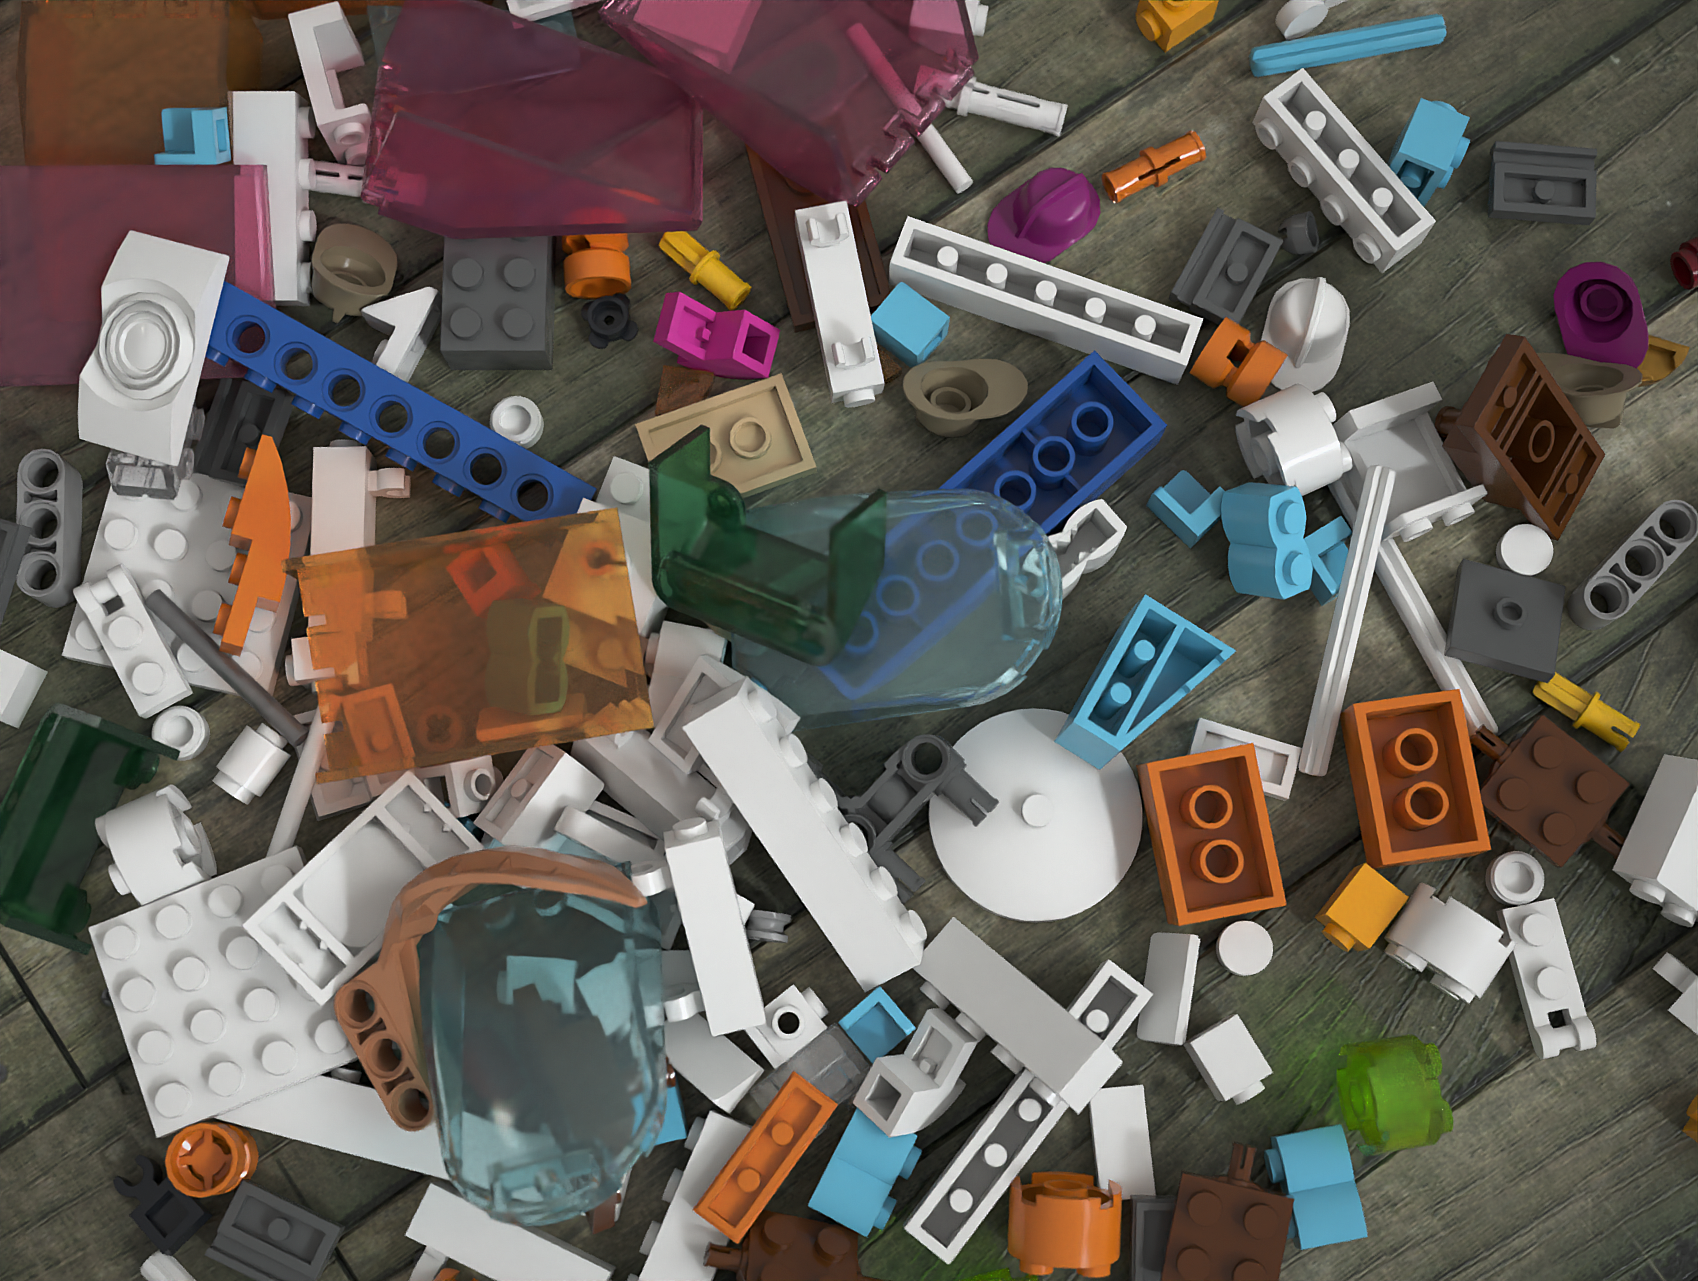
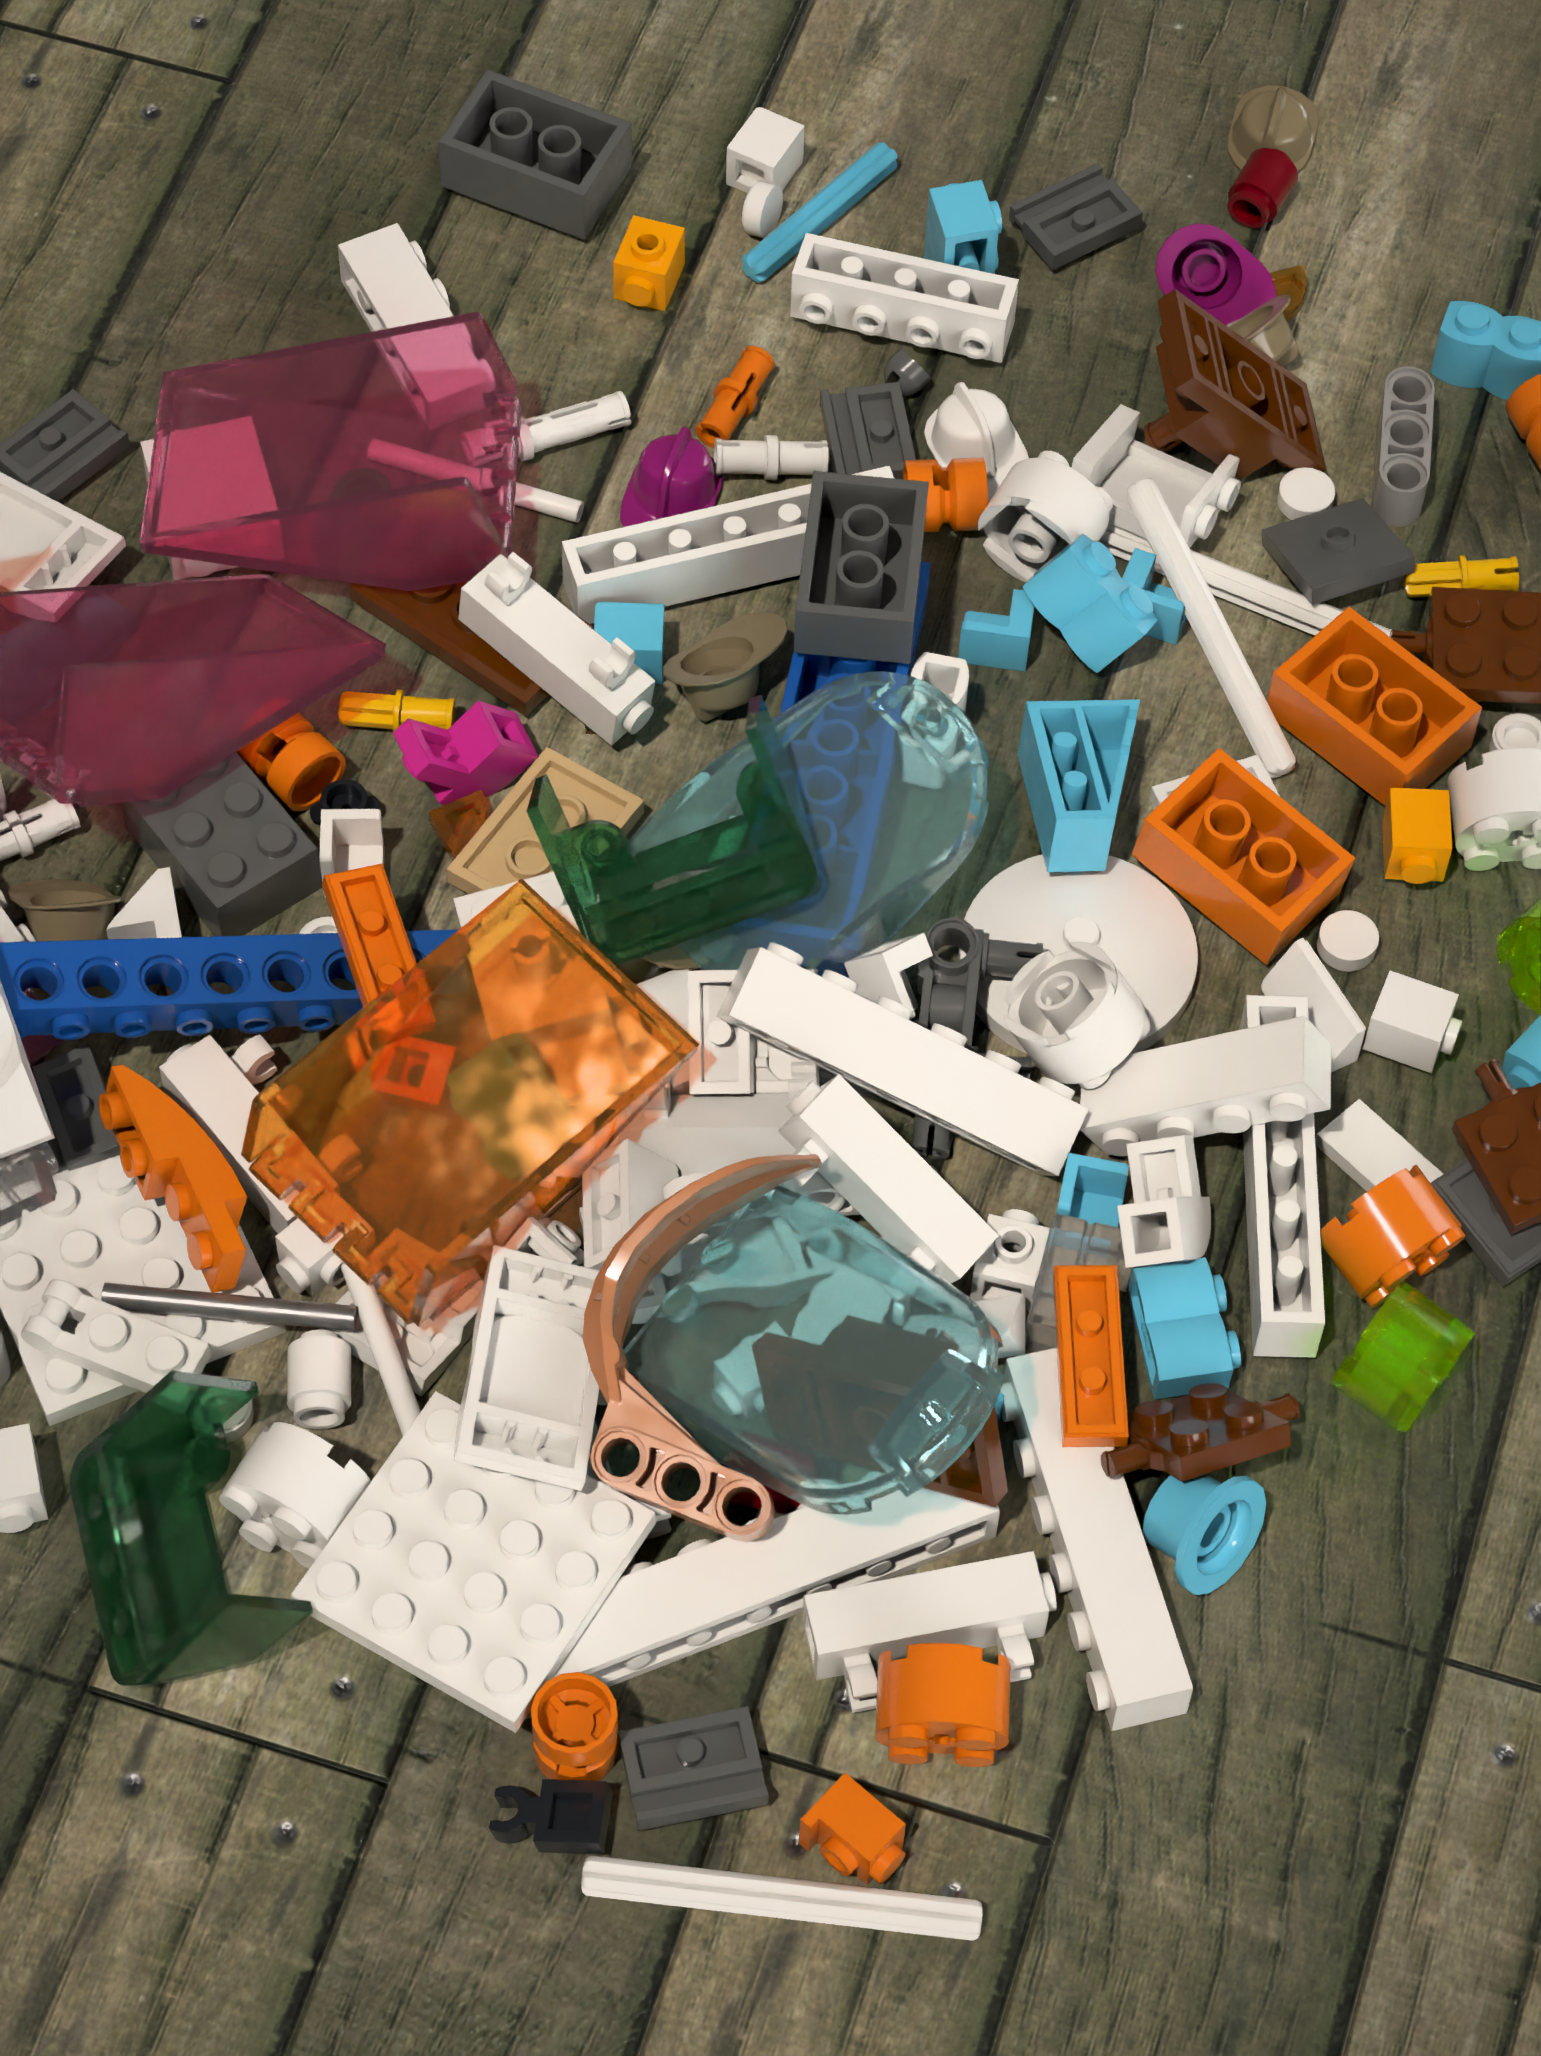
camera: 40 degrees left, 20 degrees down
none -> white panel [319,809,385,898]
none -> orange tile [322,864,437,1044]
none -> white pin [714,435,828,480]
none -> dark grey brick [794,471,929,664]
none -> white panel [844,933,933,1020]
none -> white brick [1003,941,1150,1089]

